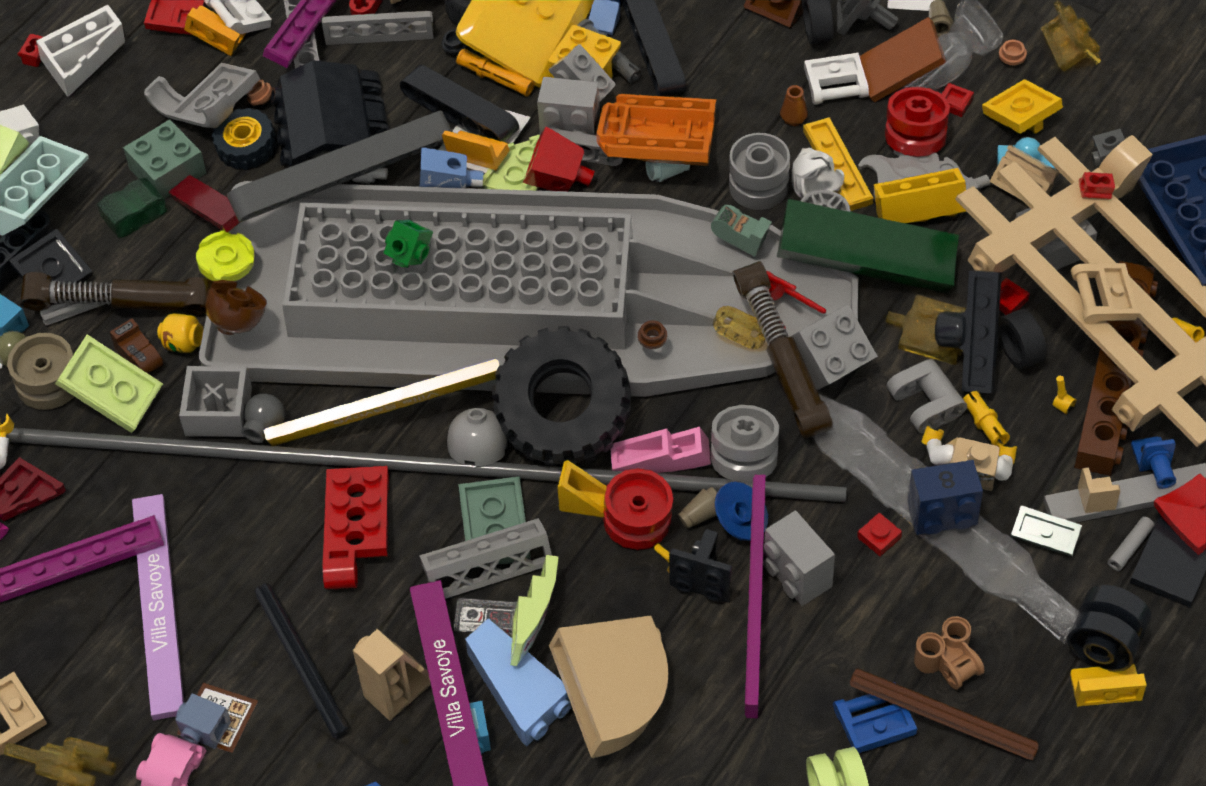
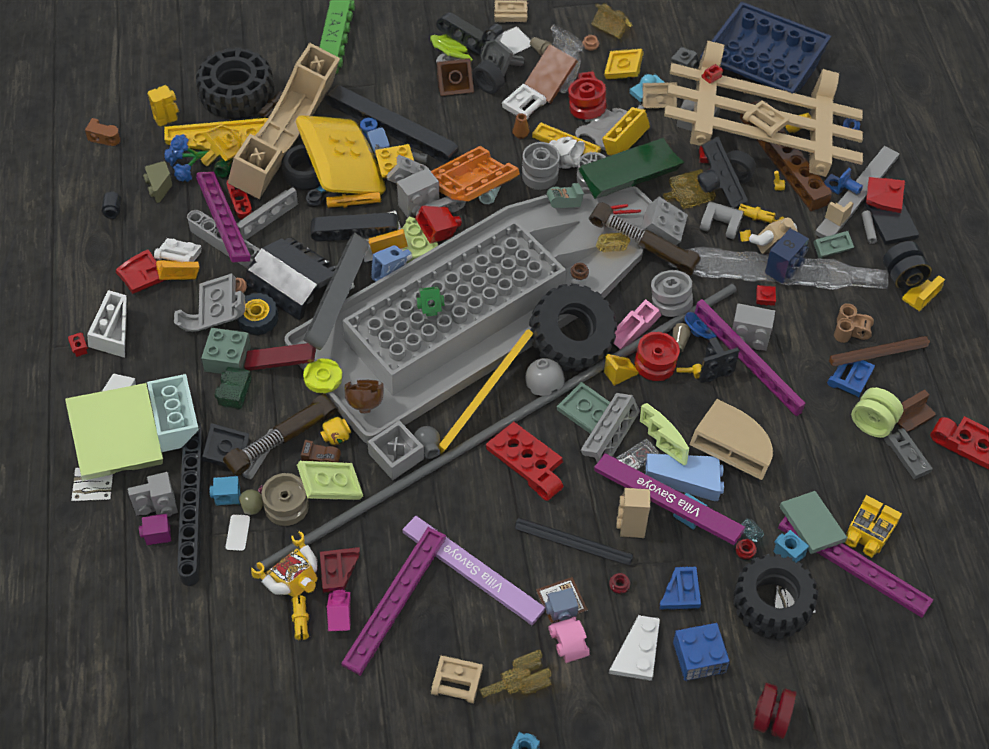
camera: 45 degrees left, 0 degrees up
none -> dark red plate [609,573,630,594]

